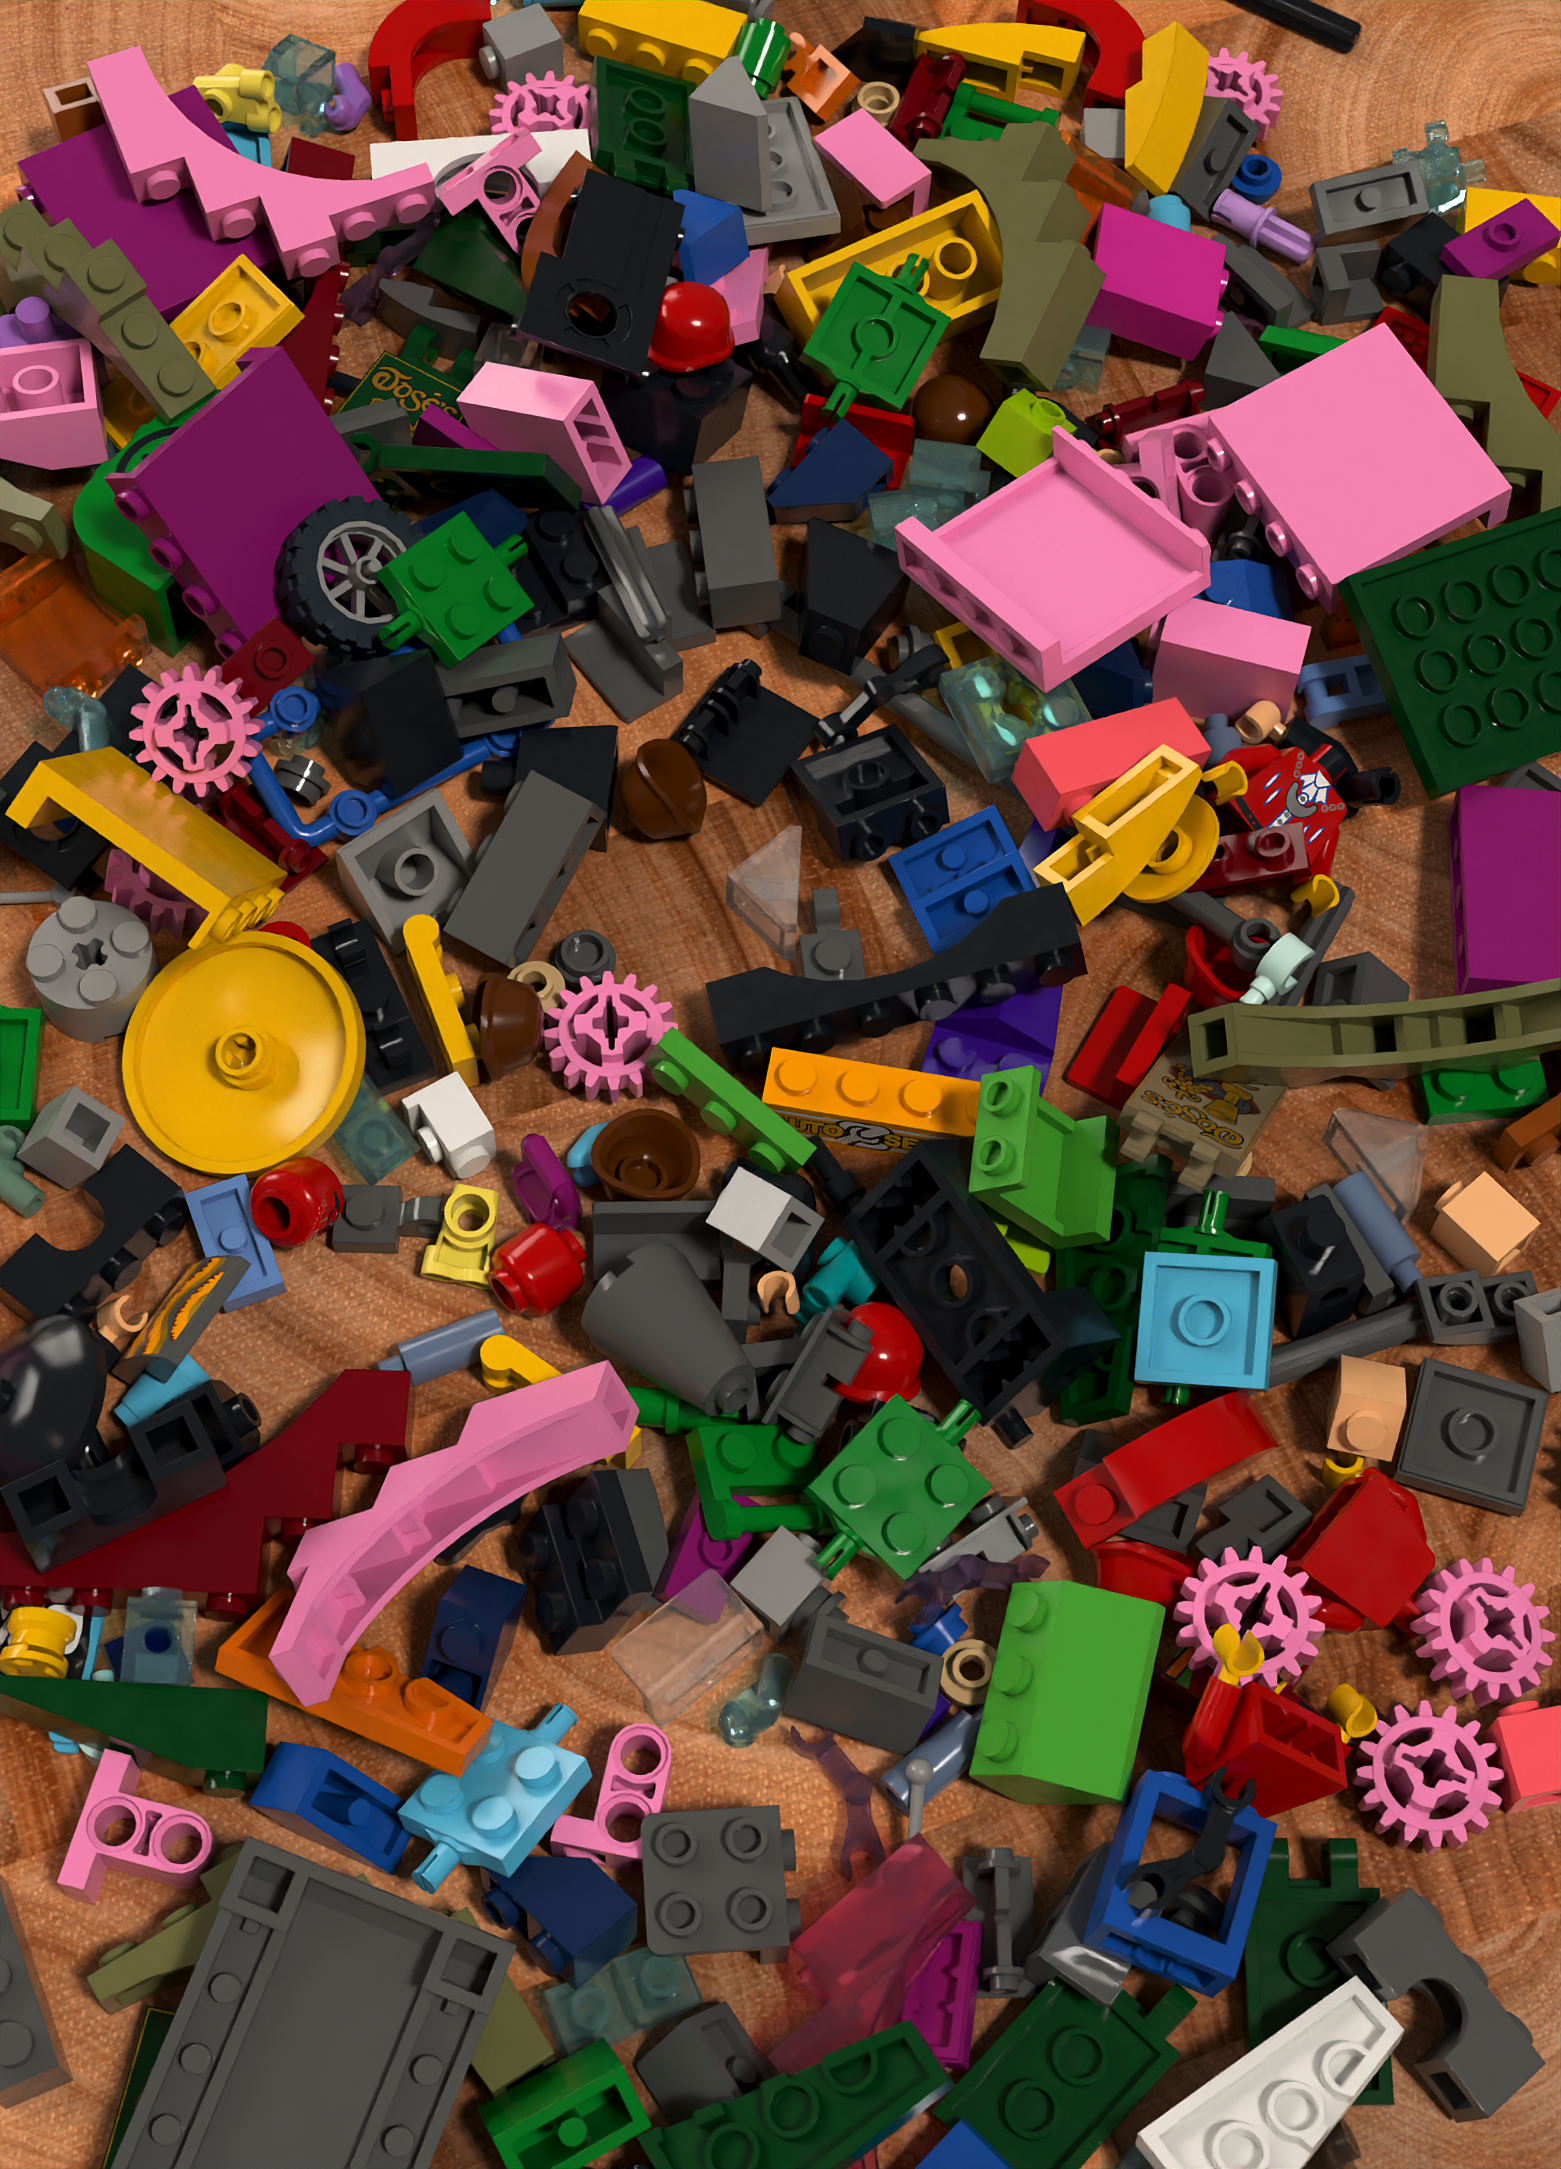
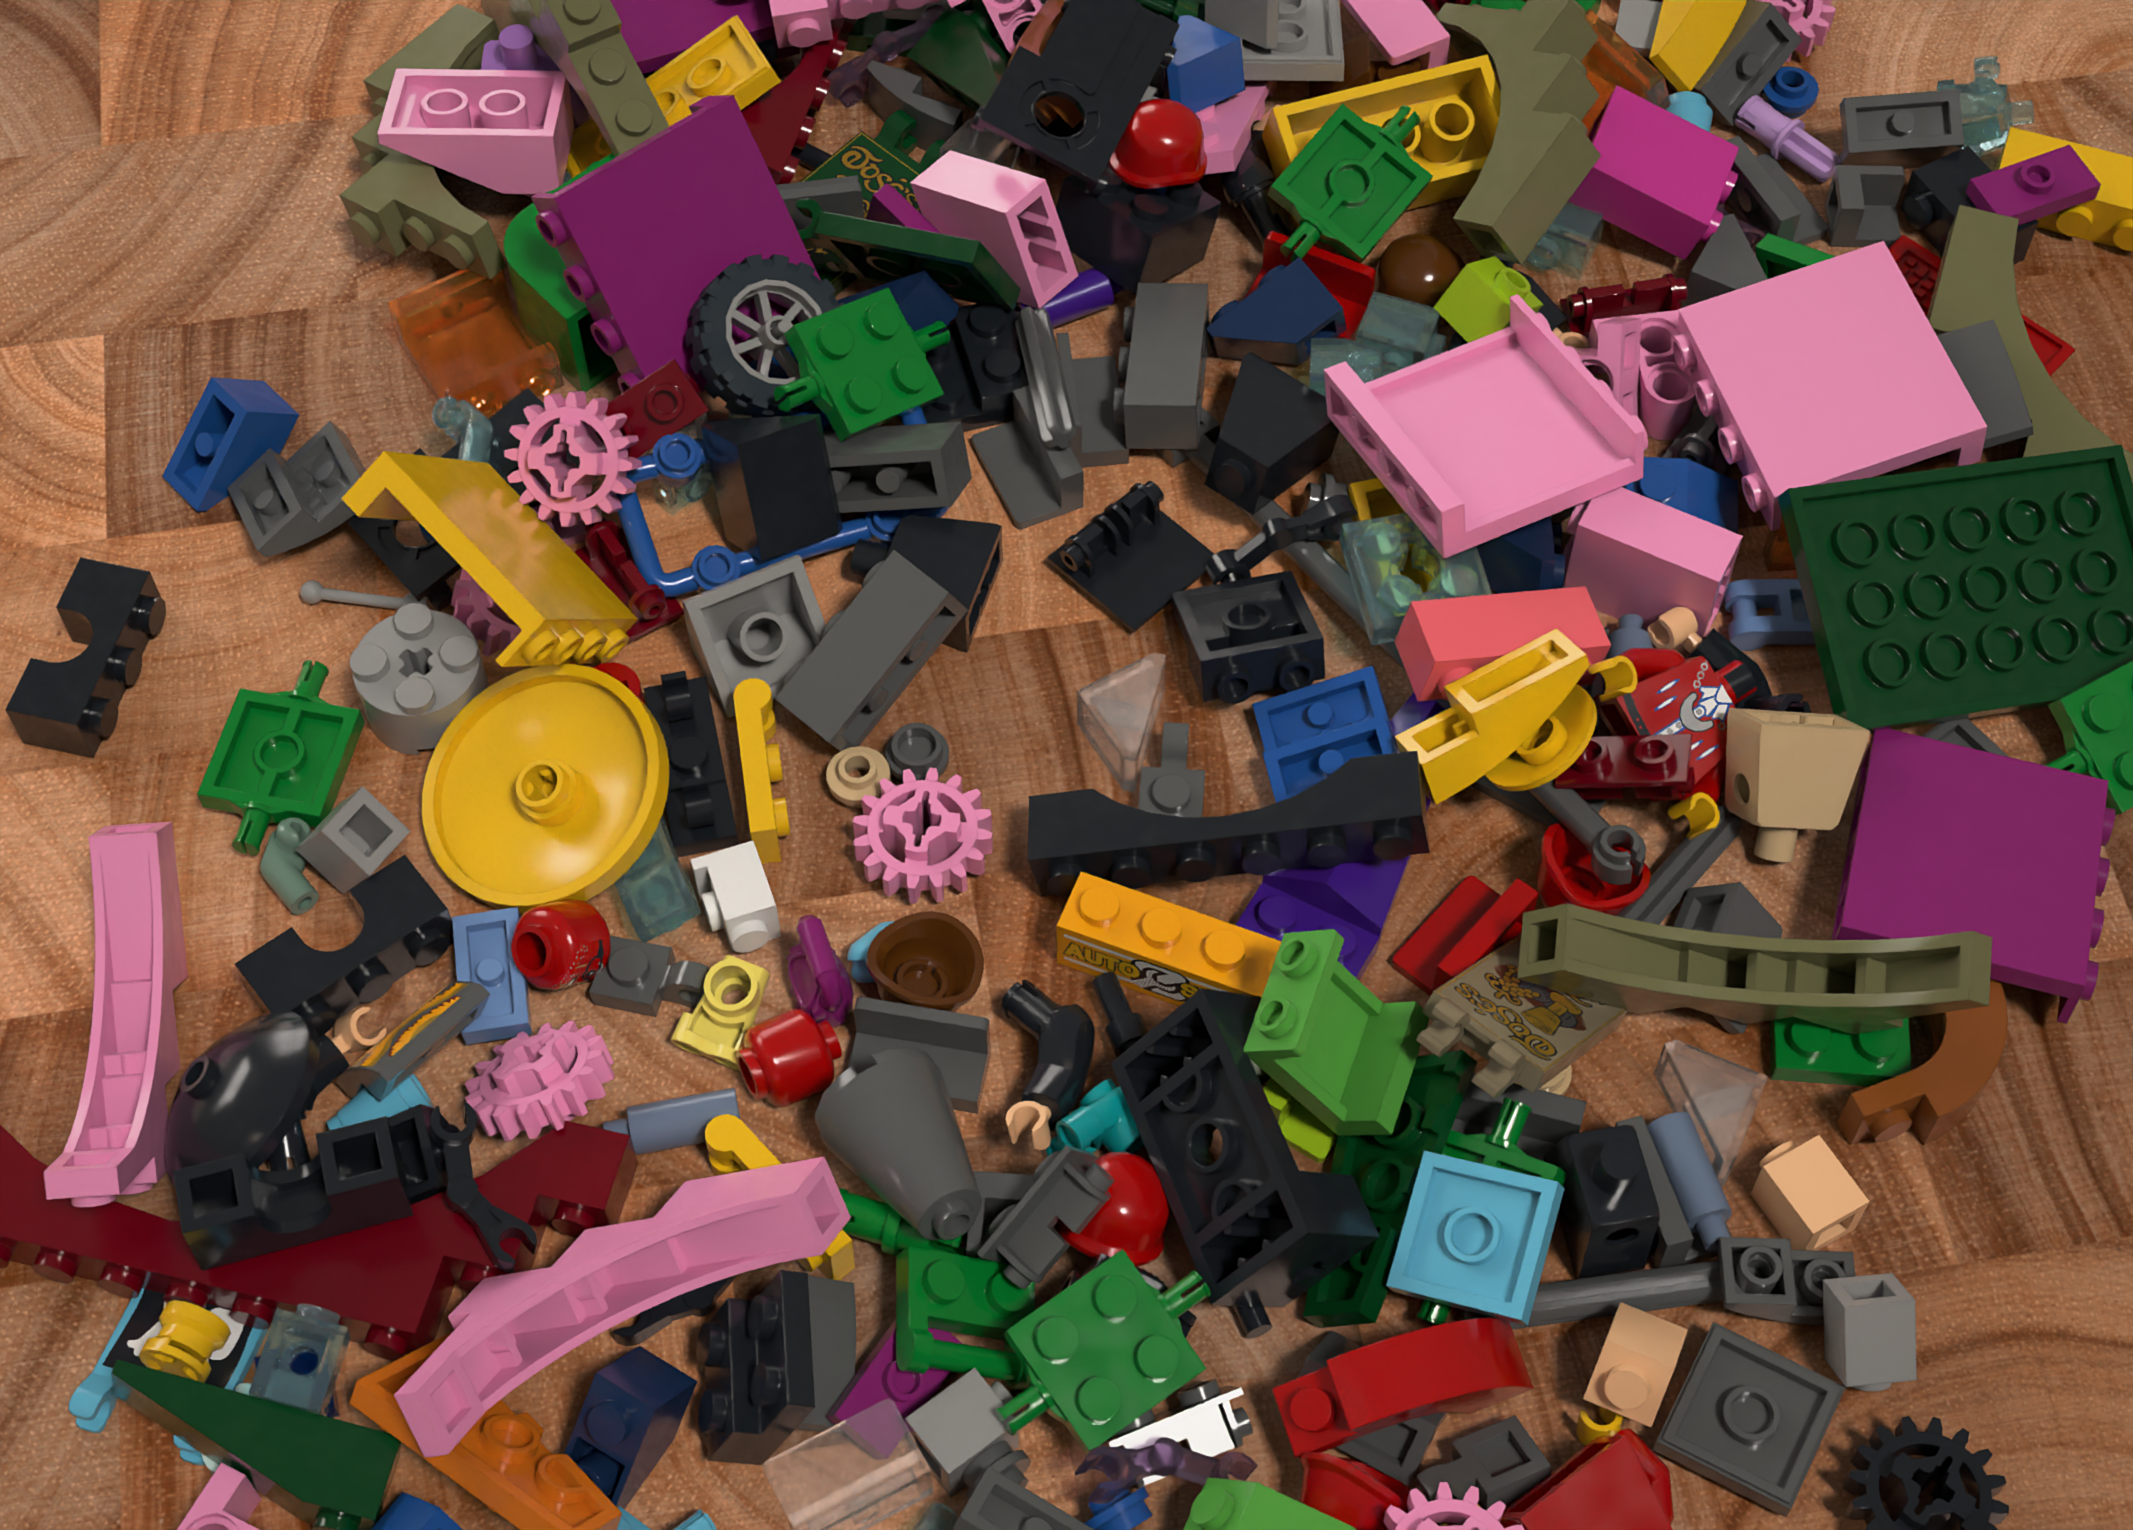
camera: 15 degrees right, 5 degrees down
dark grey plate [273,755,331,806] -> none
reddish brown helmet [472,972,544,1081] -> none
reddish brown helmet [621,739,707,839] -> none
bright green plate [644,1026,817,1177] -> none
brick [705,1167,825,1274] -> none
dark grey plate [720,1233,766,1345] -> none
light aqua piece [1239,933,1316,1005] -> none
none -> black piece [429,1102,537,1273]
none -> bright pink gear [465,1021,615,1141]
none -> tan torso [1725,708,1870,862]
none -> dark grey slope [1937,319,2033,449]

